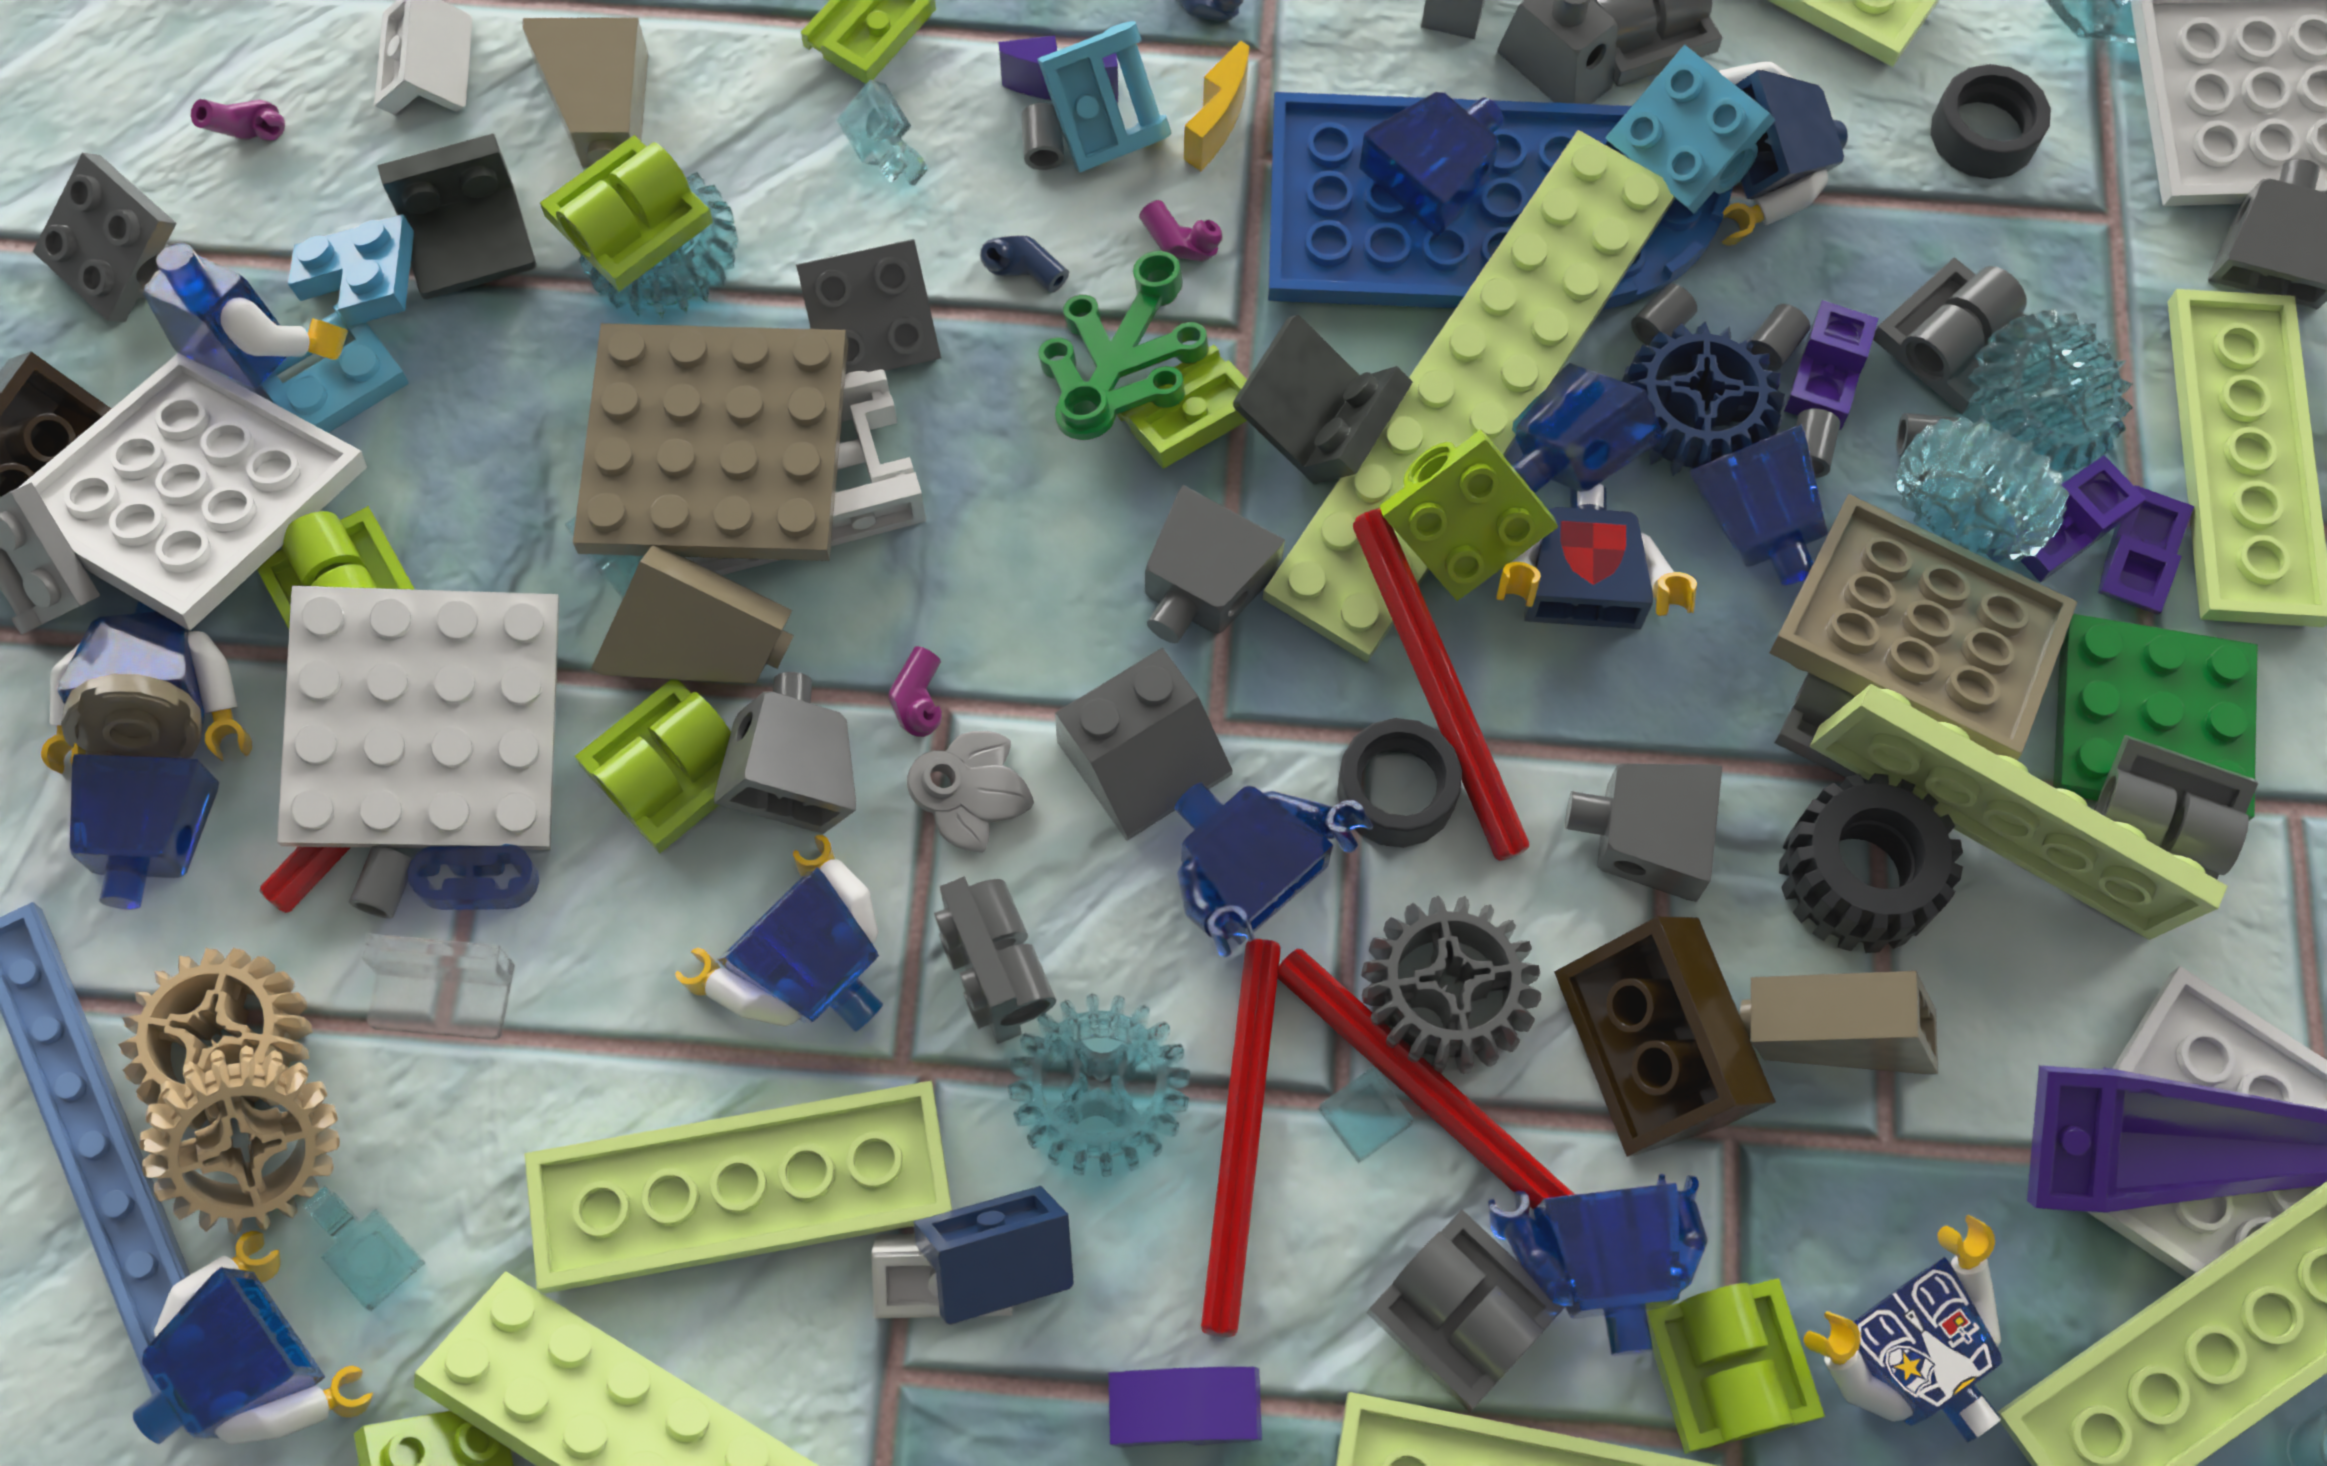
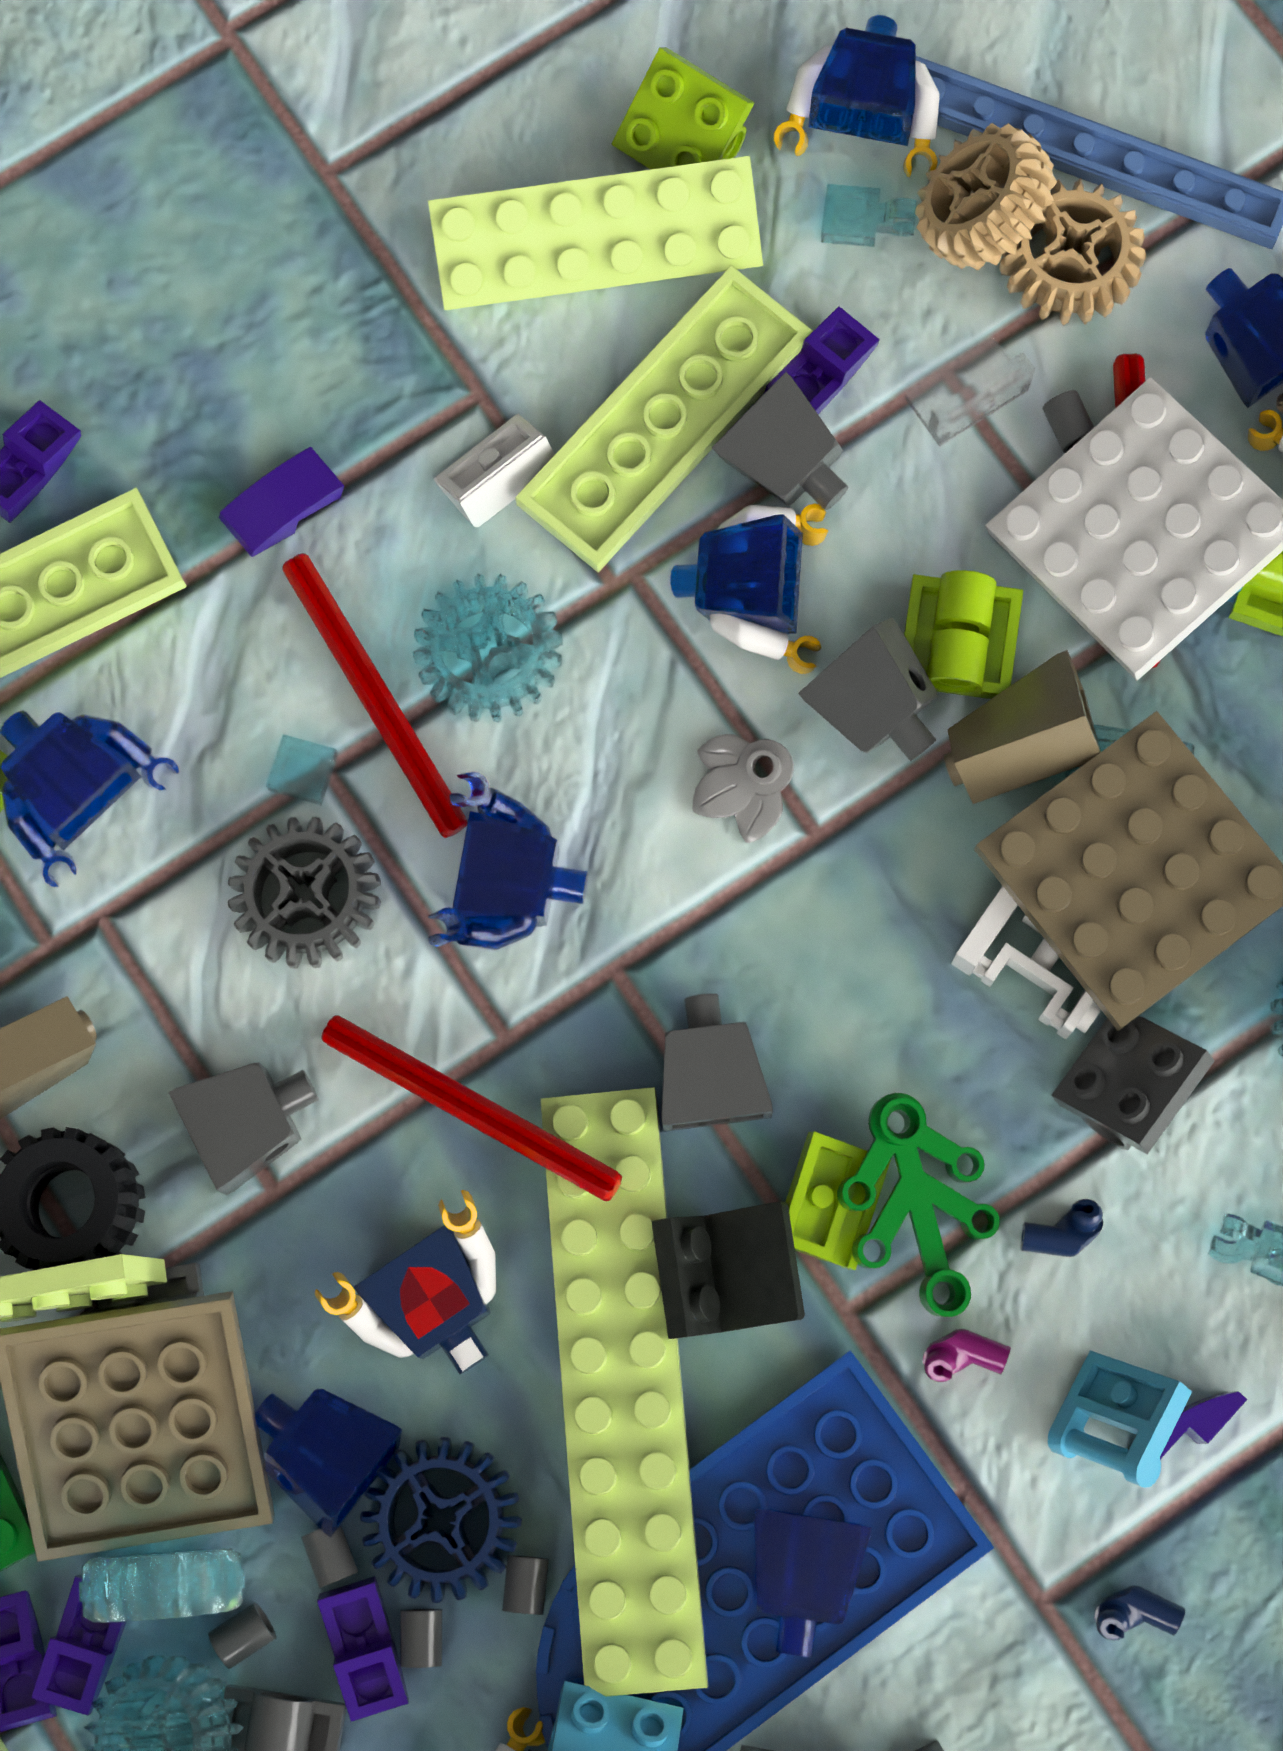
camera: 150 degrees right, 10 degrees up
clear blue beam [407,843,539,910] -> none
magenta arm [888,646,942,737] -> none
dark blue panel [913,1186,1074,1325] -> none
dark grey plate [934,876,1057,1044] -> none
dark grey hinge [1021,103,1064,170] -> none
dark grey slope [1055,647,1233,841] -> none
yellow slope [1183,40,1250,172] -> none
red axle [1278,948,1595,1242] -> none
black tyre [1337,718,1462,848] -> none
dark grey plate [1367,1209,1566,1412] -> none
lime plate [1380,429,1558,601] -> none
clear blue torso [1511,363,1664,494] -> none
dark brown slope [1554,916,1776,1157] -> none
none -> dark grey torso [712,372,849,511]
none -> dark purple slope [764,306,880,415]

